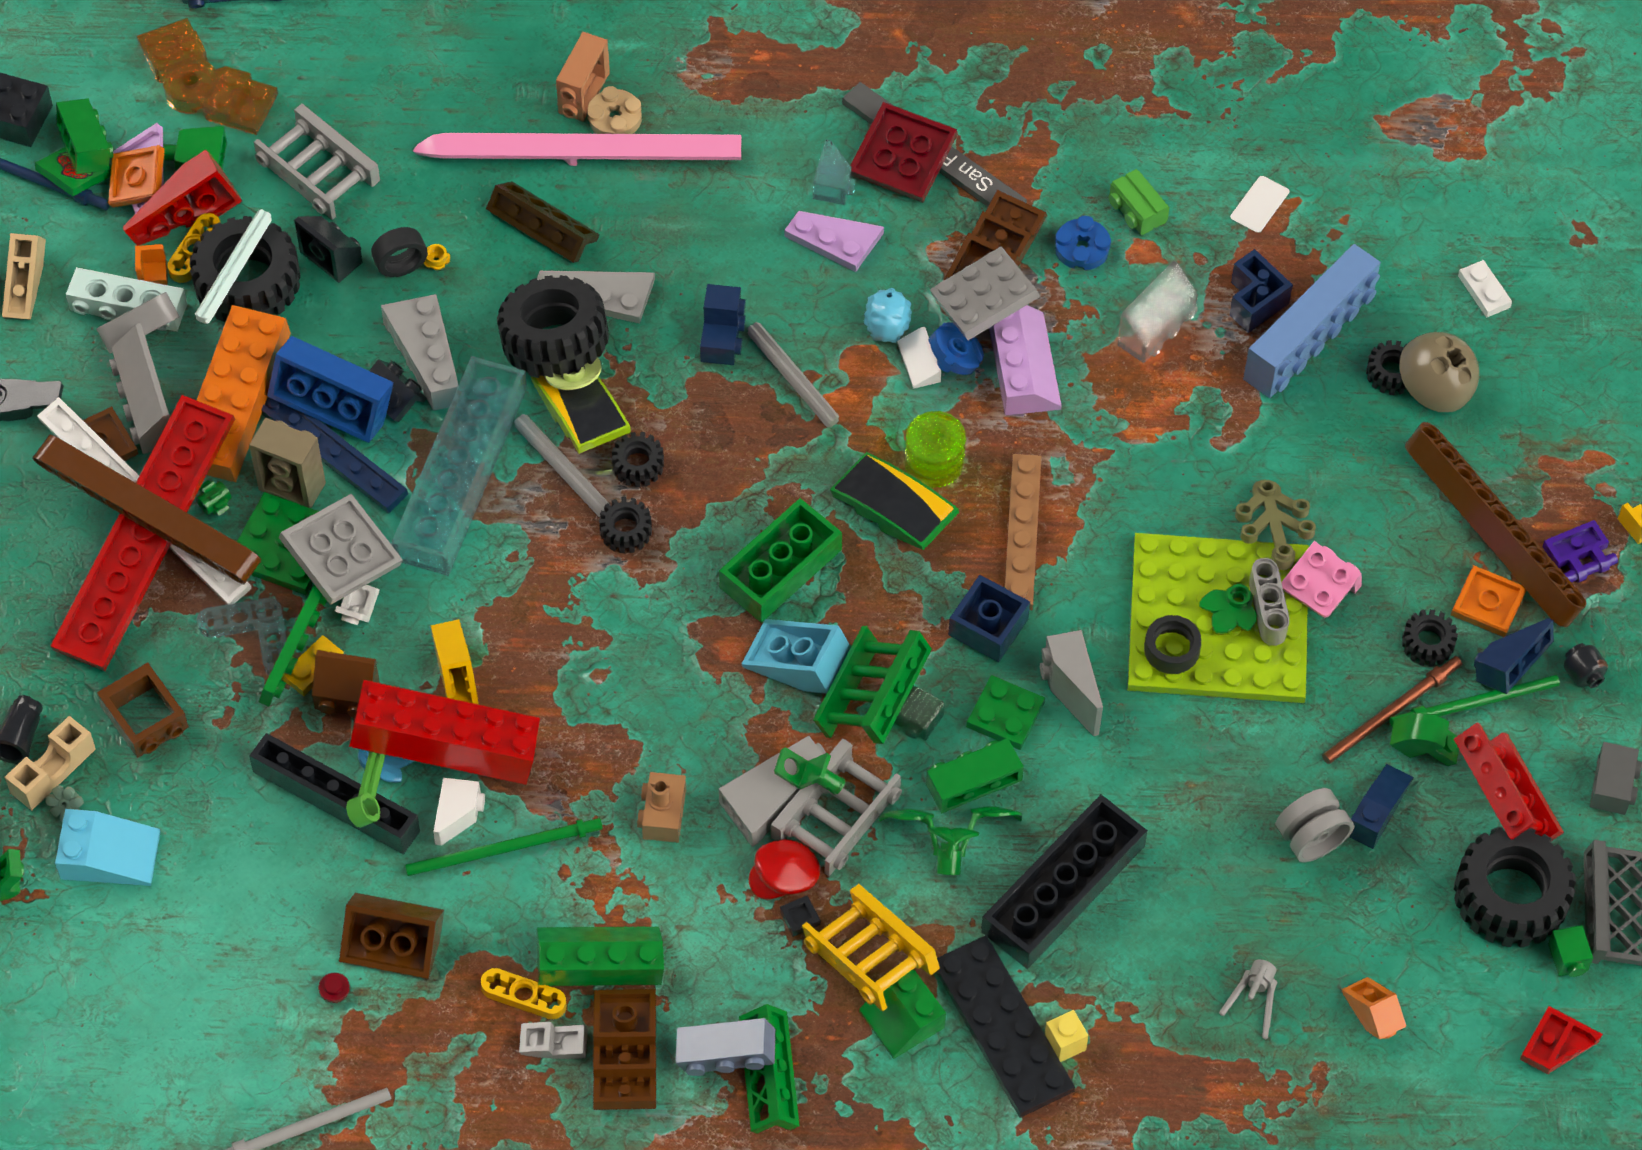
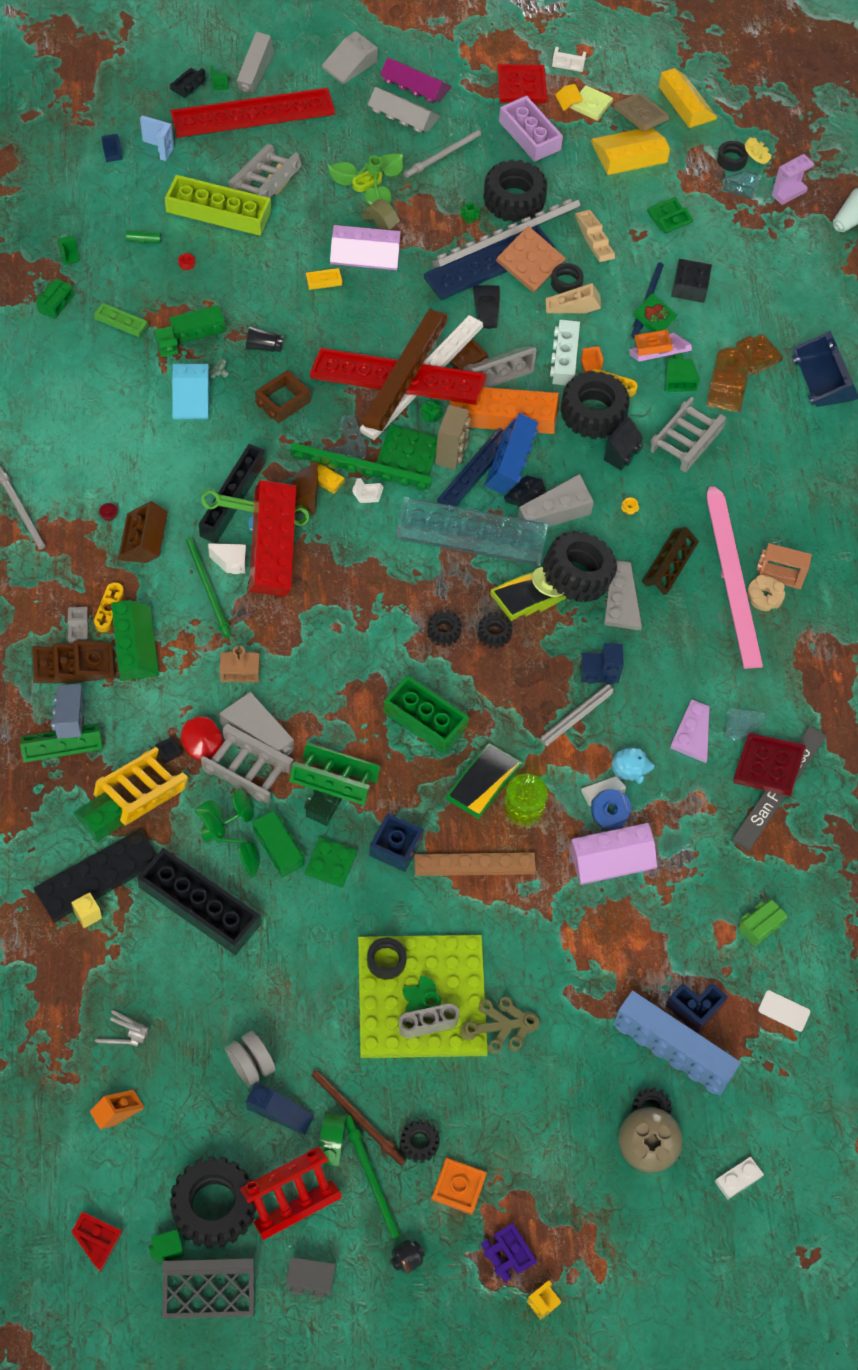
camera: 80 degrees right, 0 degrees up
tan arch [5,716,96,811] -> none
green brick [56,98,113,174] -> none
light grey beam [96,292,180,354] -> none
red wedge [122,150,242,246] -> none
light aqua axle [195,209,272,324] -> none
light grey plate [279,494,403,605] -> none
black tyre [371,227,428,277] -> none
yellow slope [430,619,479,704] -> none
light grey axle [514,414,611,517] -> none
medium azure slope [742,619,851,694] -> none
green bracket [774,747,845,795] -> none
light grey plate [930,246,1040,340] -> none
reddish brown slope [944,190,1047,280] -> none
light grey slope [1040,630,1103,736] -> none
blue plate [1055,215,1111,270] -> none
clear slope [1117,260,1198,363] -> none
bright pink bracket [1282,541,1362,618] -> none
reddish brown beam [1405,422,1587,627] -> none
dark blue slope [1474,618,1554,694] -> none

